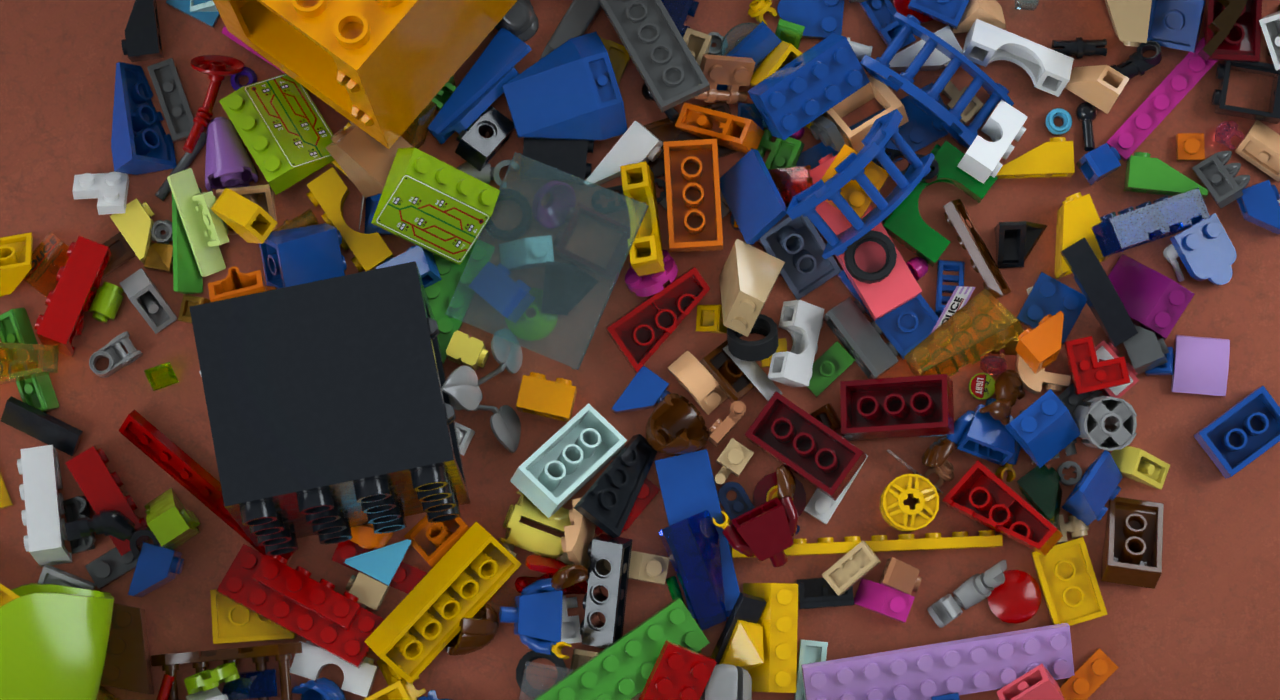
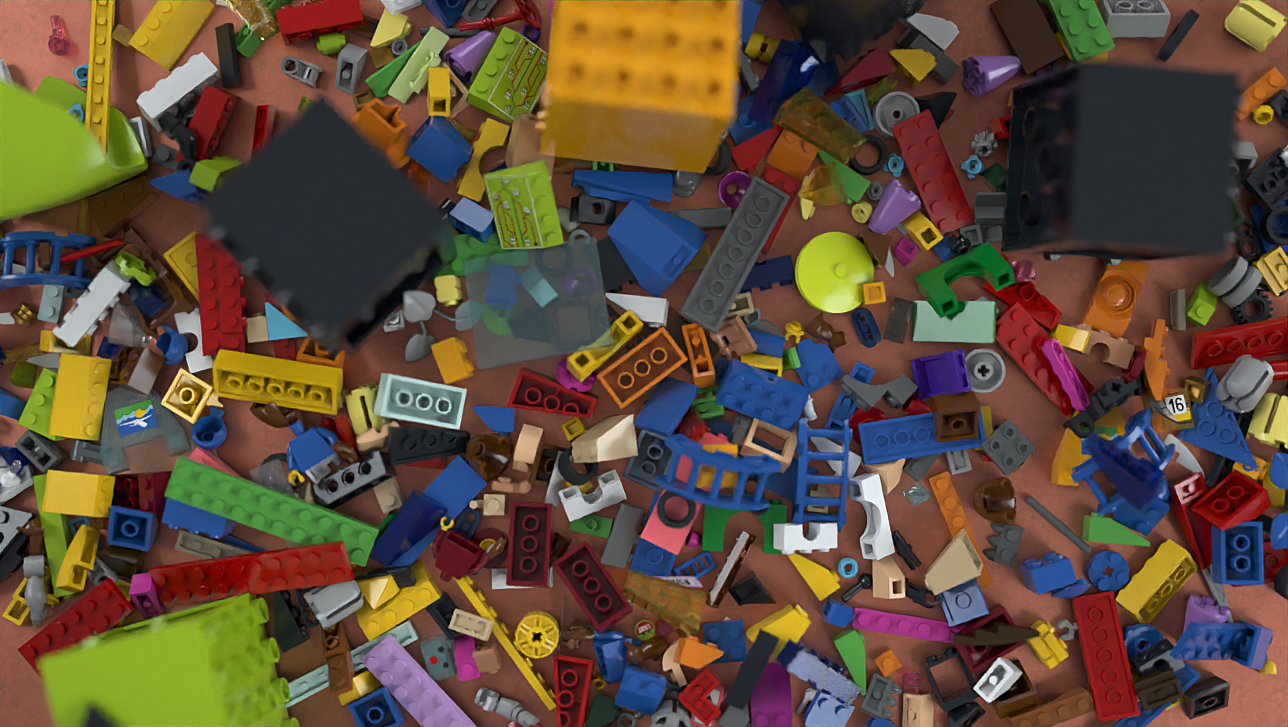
camera: 60 degrees right, 5 degrees up
none -> clear light blue brick [420,633,458,681]

